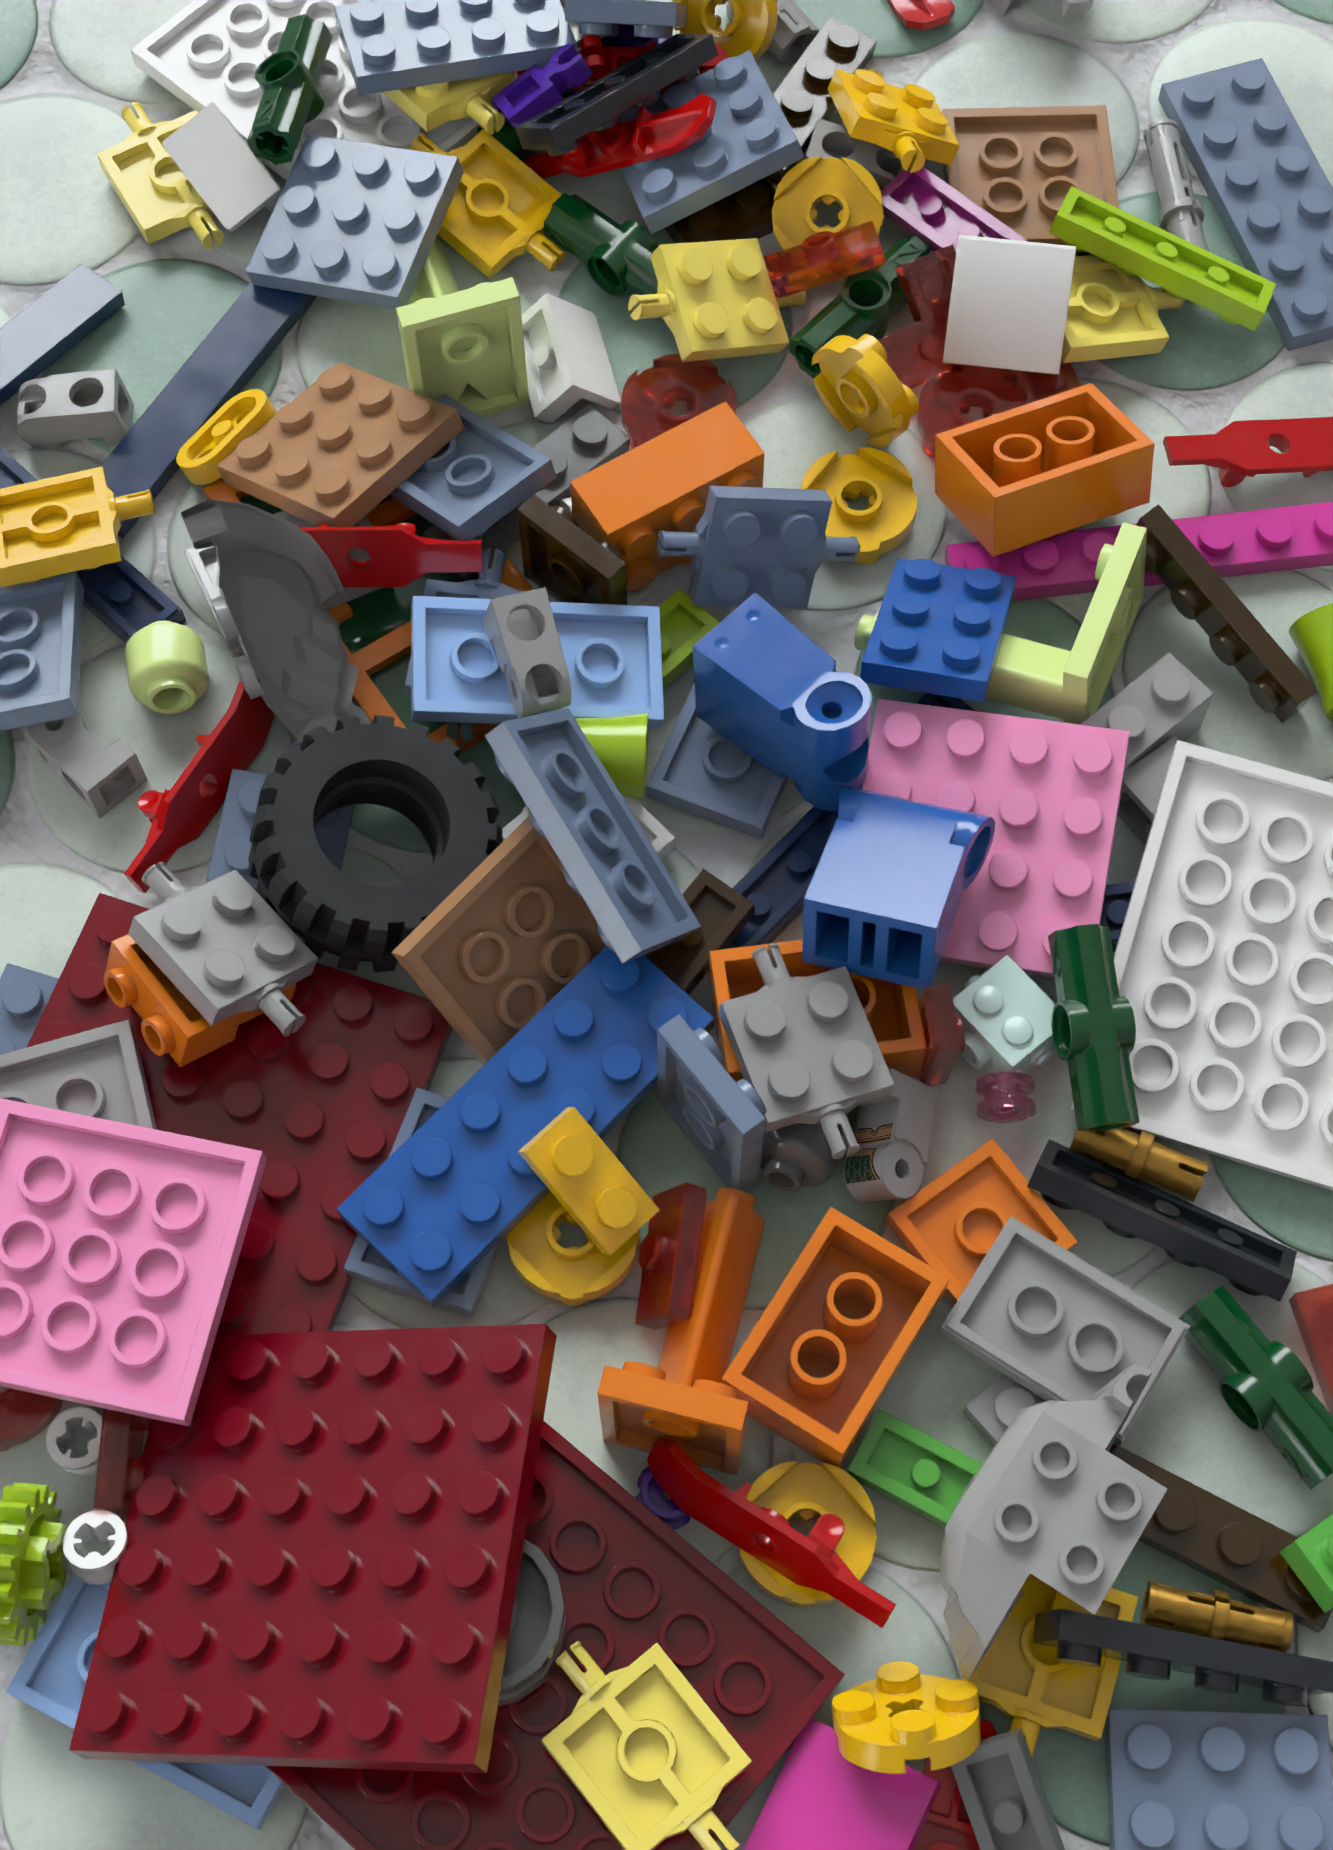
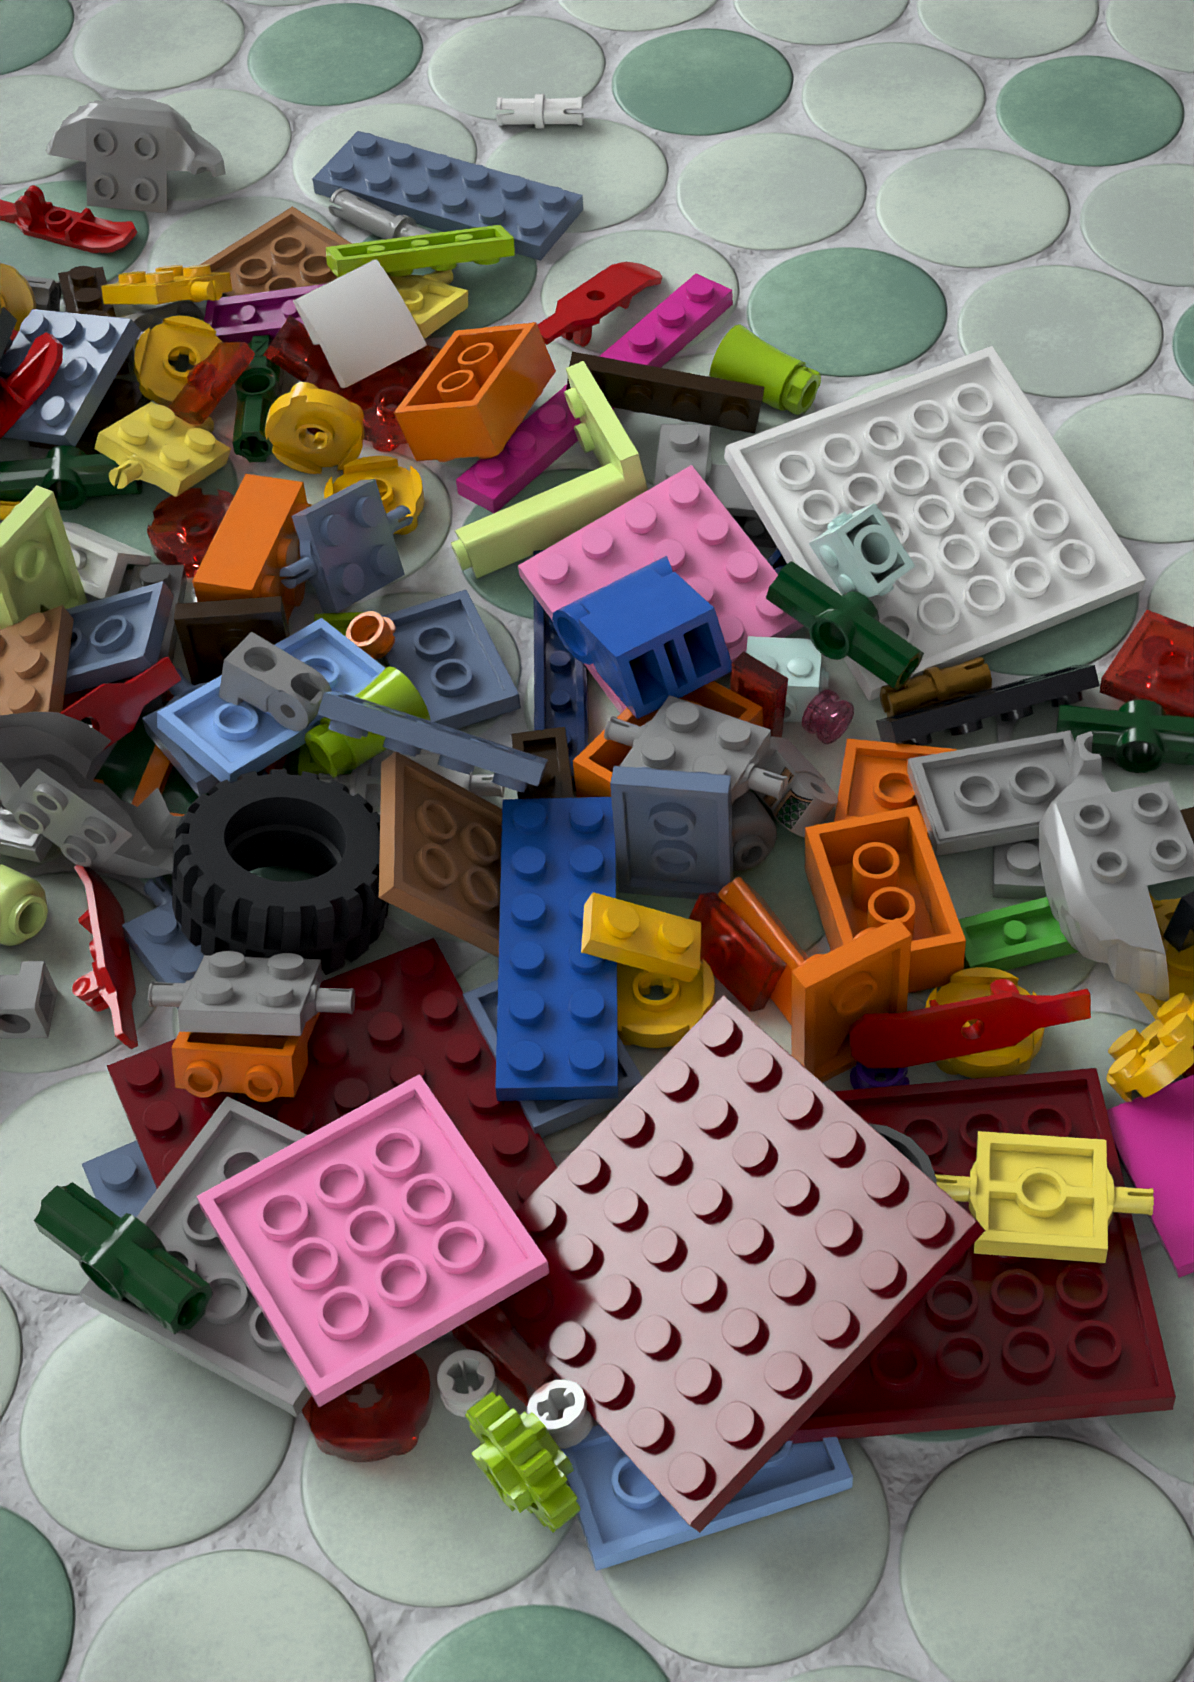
camera: 40 degrees left, 15 degrees down
blue piece [693,592,872,811] -> none
blue plate [860,558,1017,702] -> none
none -> orange plate [346,611,396,659]
none -> light aqua head [809,503,915,598]

